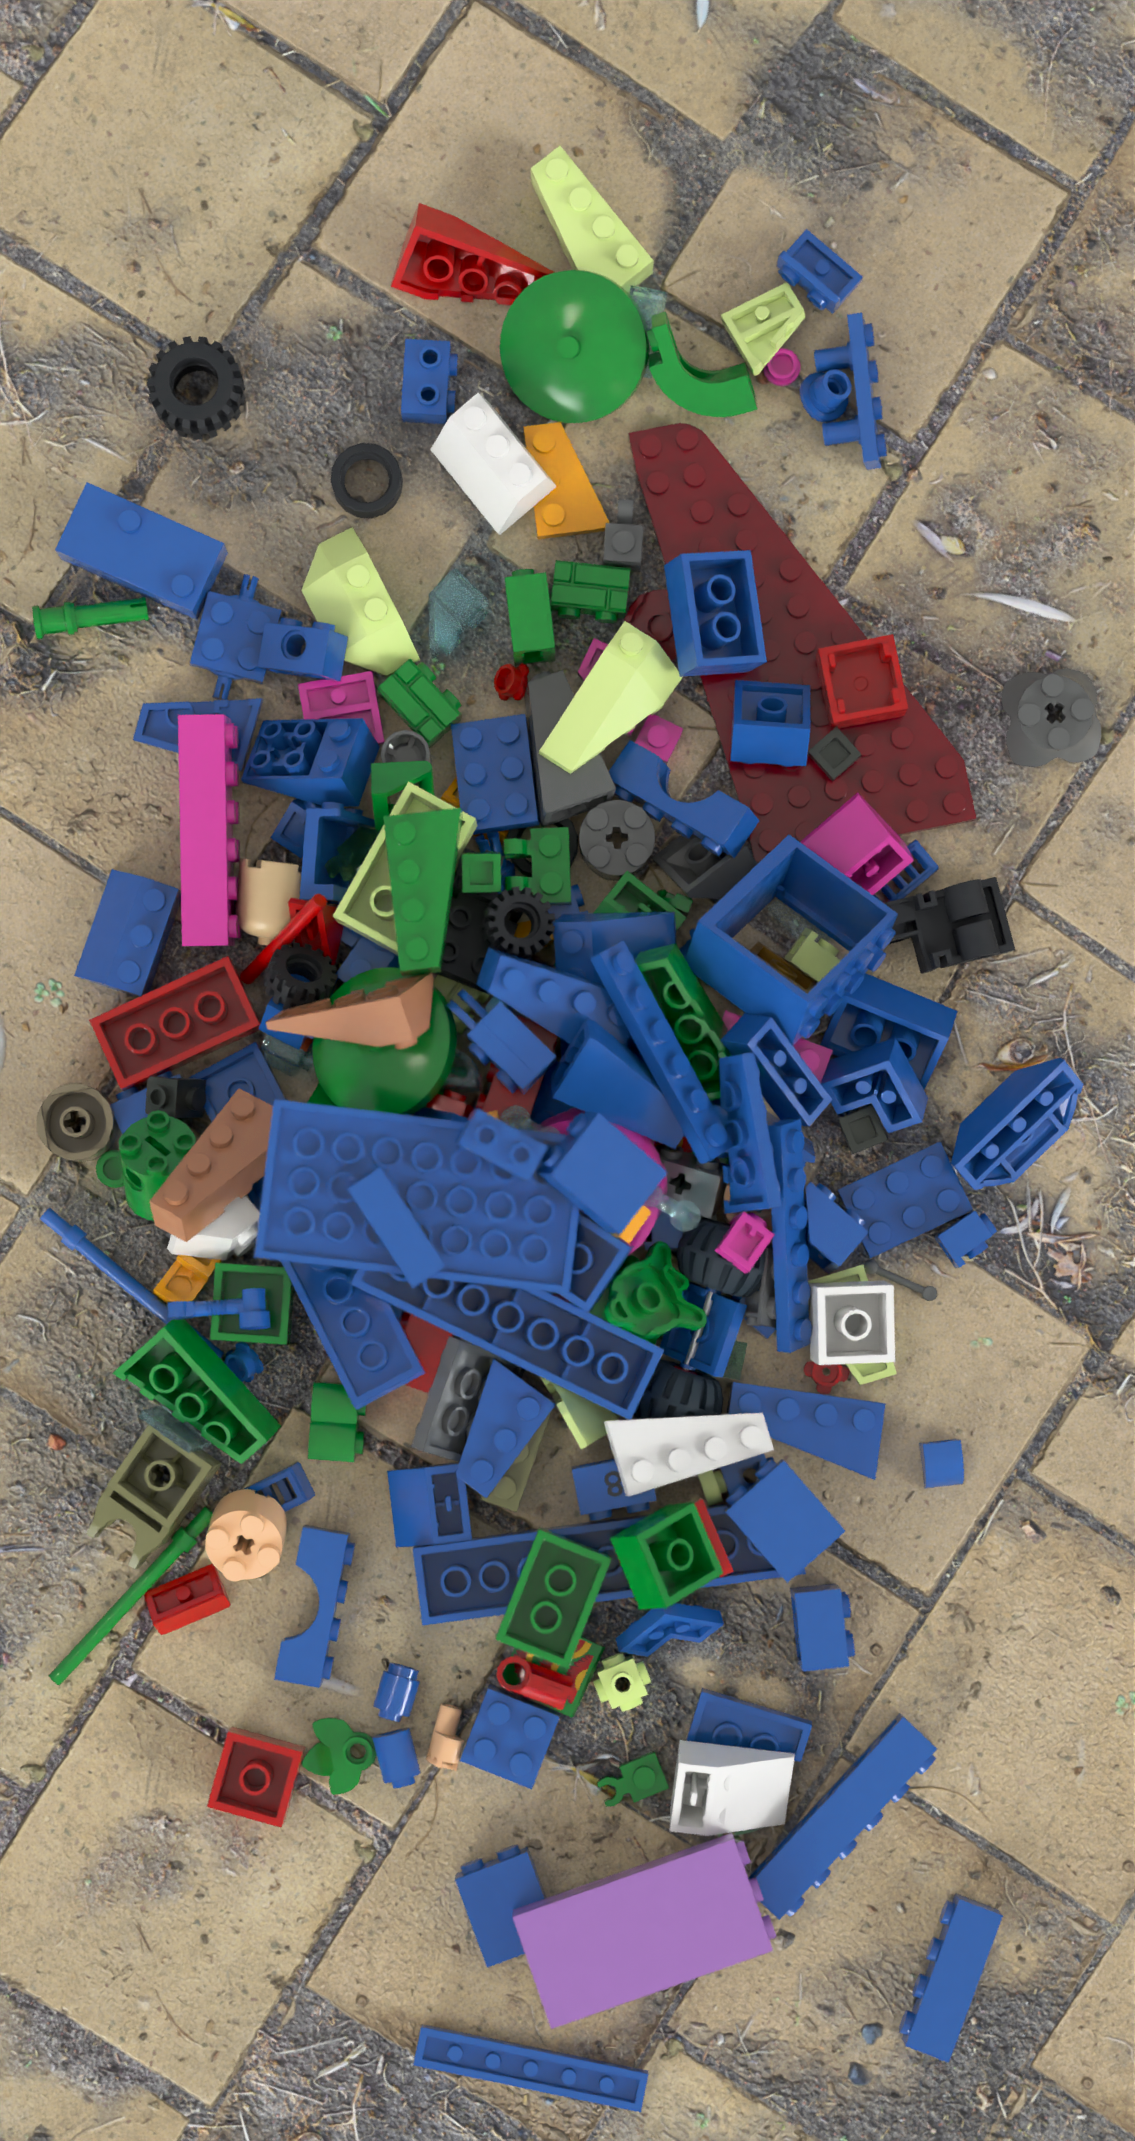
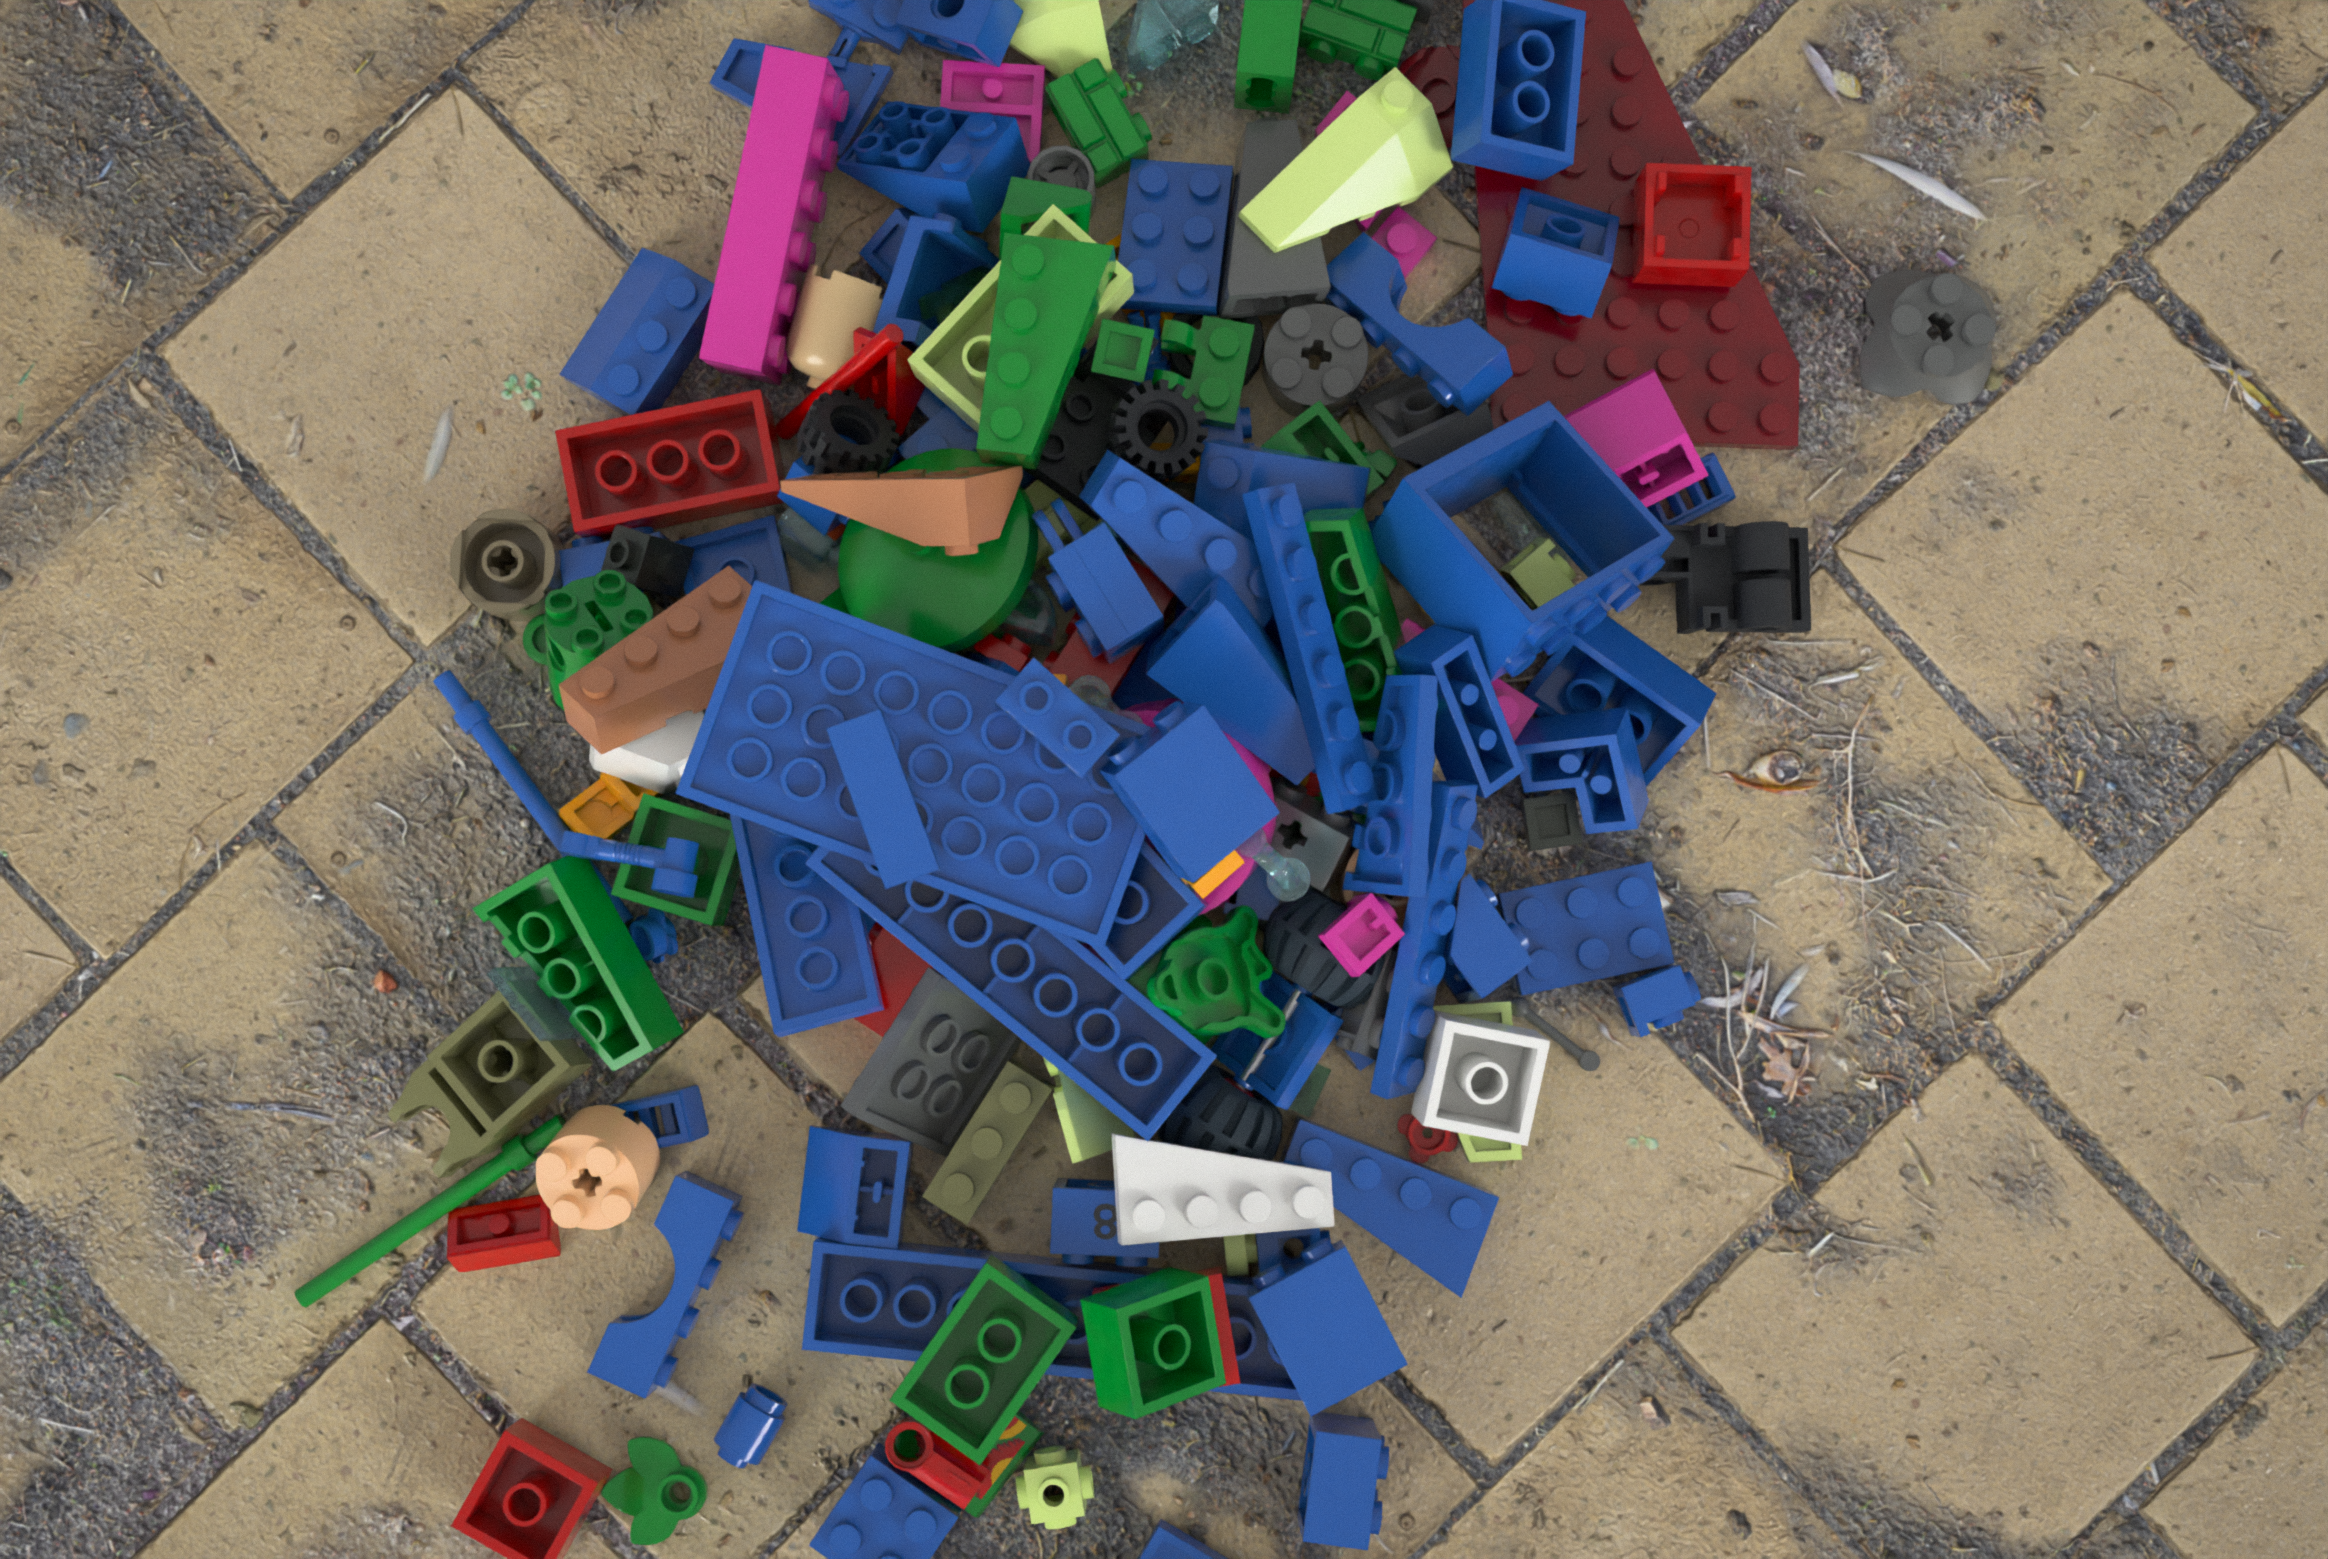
camera: 15 degrees right, 0 degrees up
green brick [308,1381,367,1462] -> none
blue brick [372,1727,421,1789] -> none
light nougat piece [426,1703,465,1771] -> none
blue wing [456,1358,556,1498] -> none
red plate [494,664,529,701] -> none
blue plate [615,1603,724,1657] -> none
pearl dark grey plate [808,726,862,782] -> none
blue brick [919,1439,964,1489] -> none
blue wedge [951,1057,1084,1190] -> none

